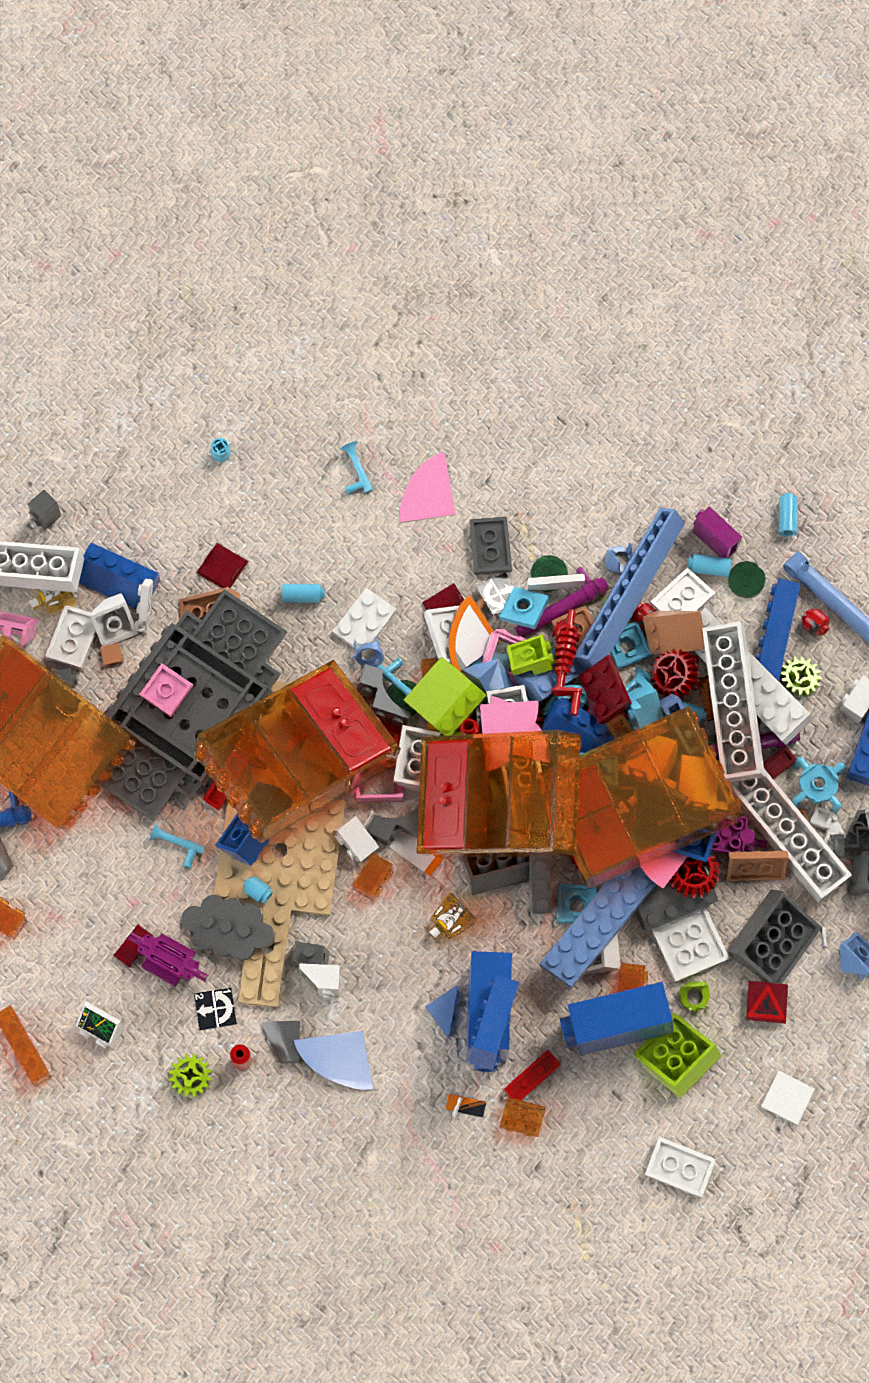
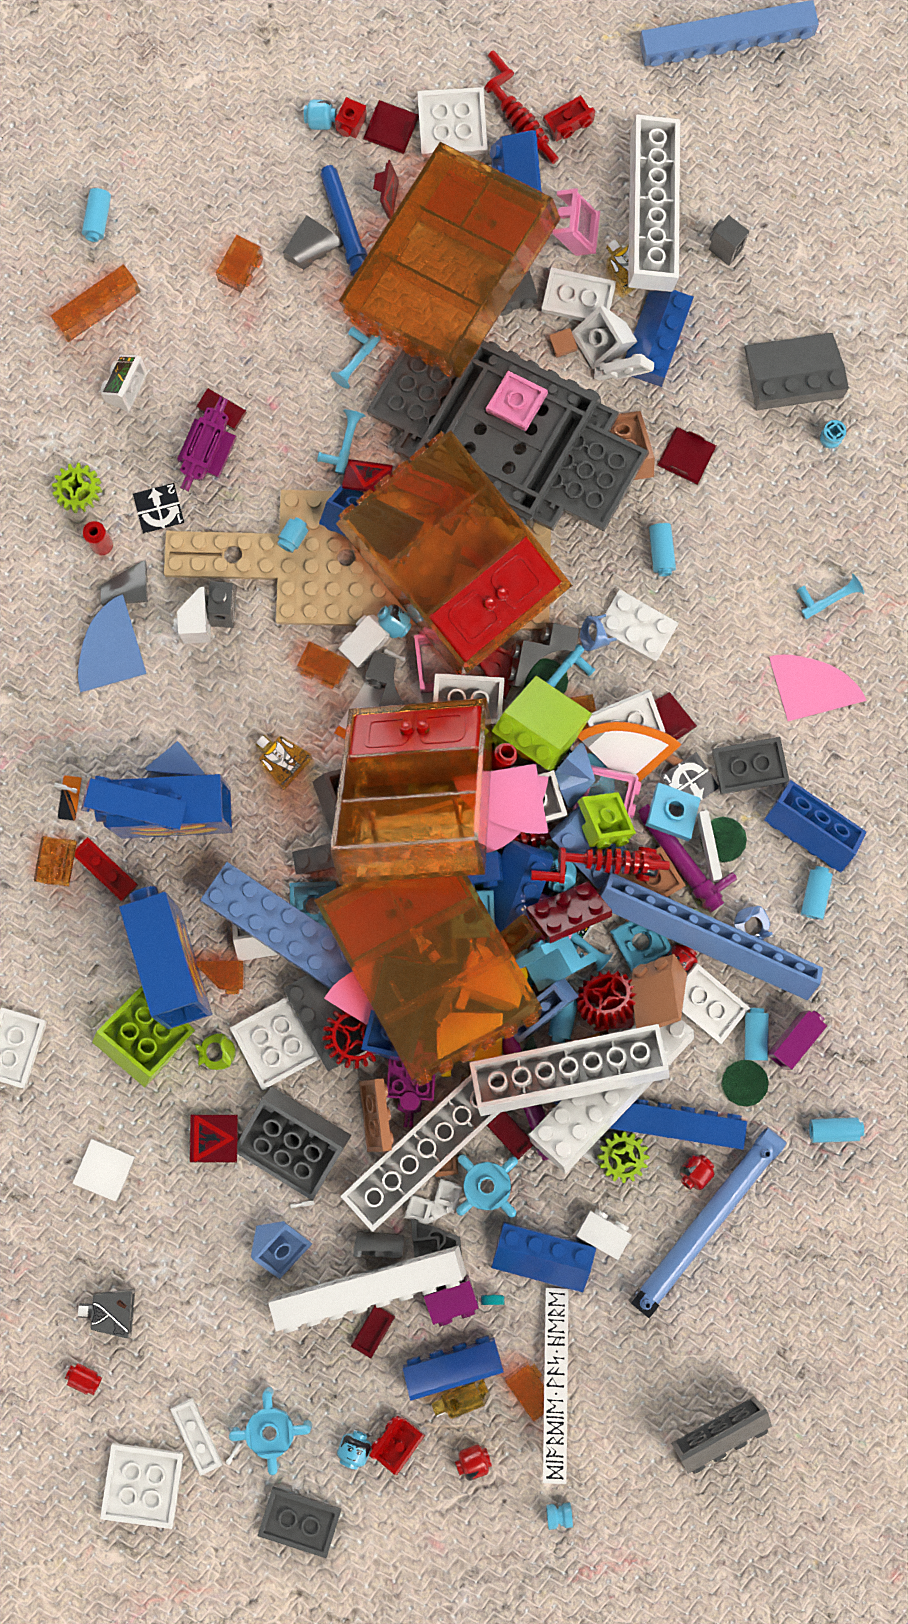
camera: 85 degrees right, 10 degrees up
dark grey plate [181,895,275,960] -> none
dark grey pin [831,834,846,858] -> none
none -> medium azure piece [331,326,381,389]
none -> dark red piece [342,459,393,494]
none -> medium azure head [377,604,412,638]
none -> dark grey slope [744,333,849,411]
none -> blue slope [764,780,867,873]
none -> medium azure brick [801,866,833,920]

